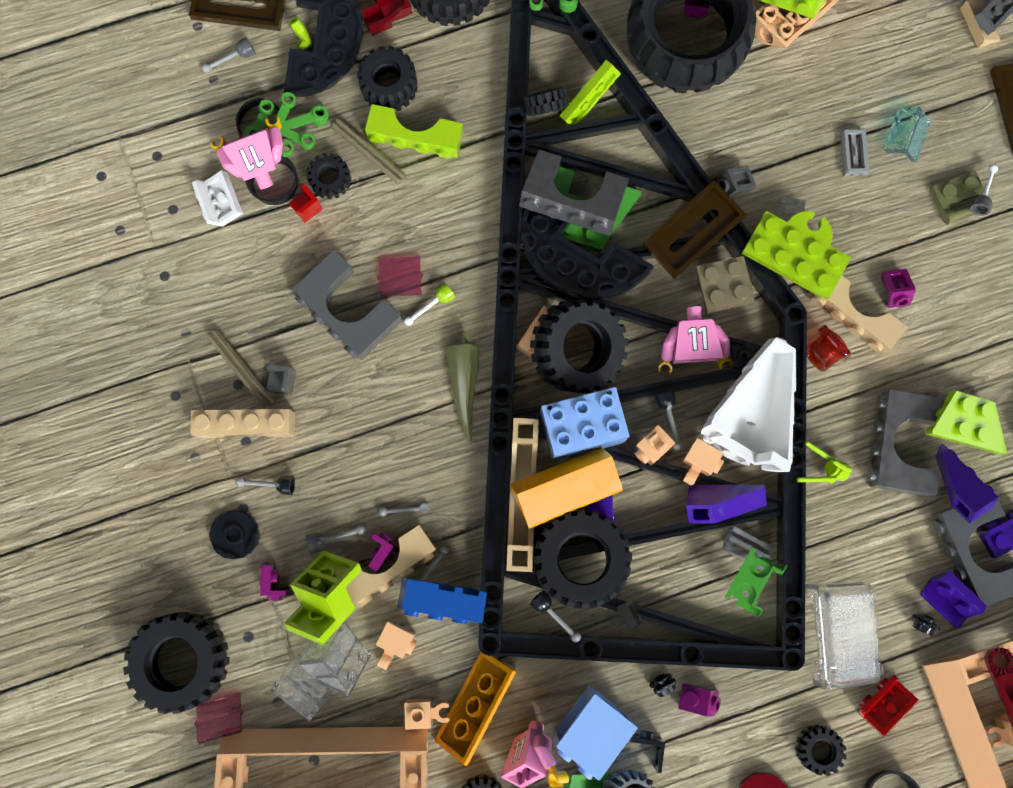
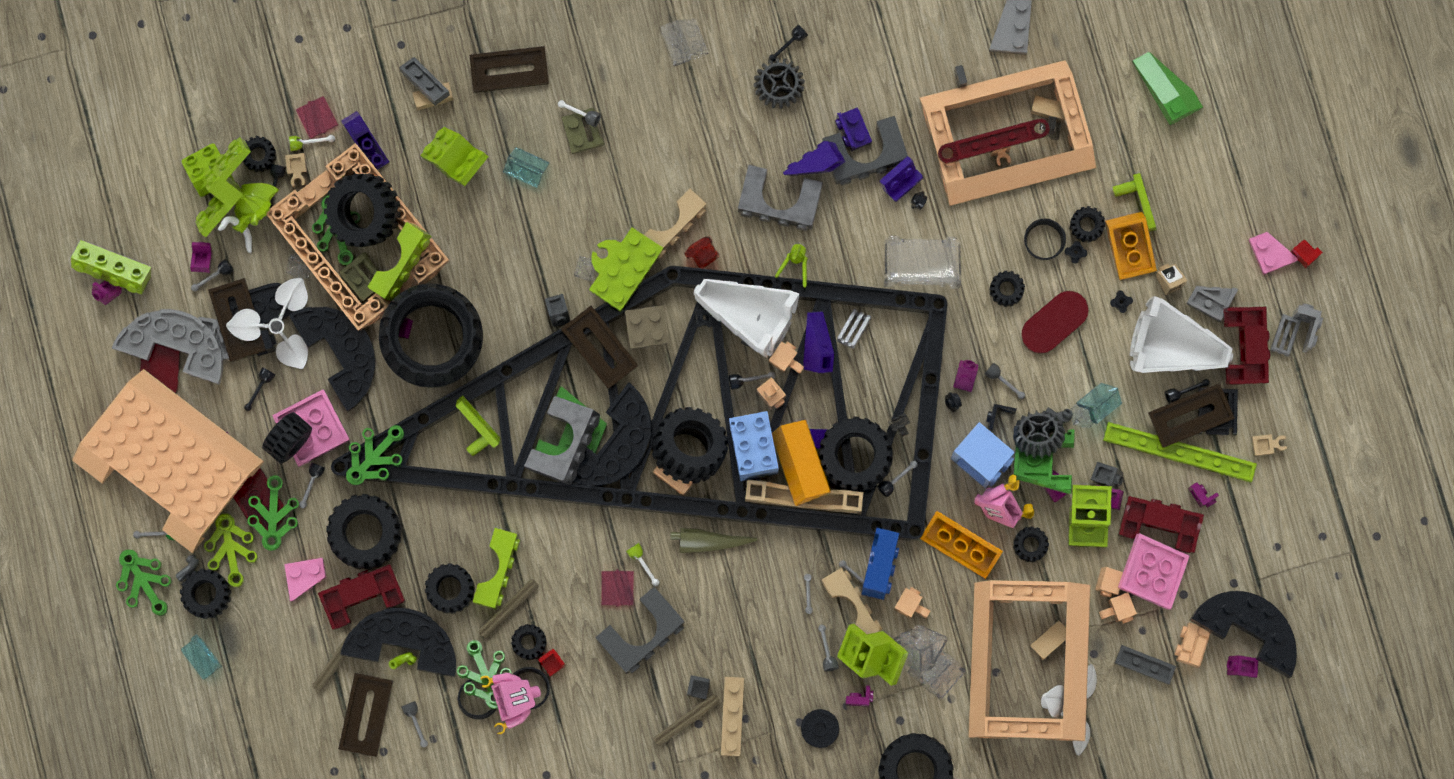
camera: 85 degrees left, 0 degrees up
white bracket [192,170,243,227] -> none
clear pink piece [194,692,244,744] -> none
hinge [235,476,295,496] -> none
magenta bracket [368,532,396,572] -> none
light nougat brick [404,698,450,730] -> none
black tyre [523,87,569,117] -> none
bright pink torso [658,306,733,373] -> none
bright green piece [725,548,787,618] -> none
light grey tile [840,129,870,176] -> none
red bracket [859,675,919,737] -> none
magenta bracket [881,268,916,308] -> none
wing [925,391,1007,455] -> none
none -> lime bracket [420,127,488,186]
none -> hinge [984,363,1025,399]

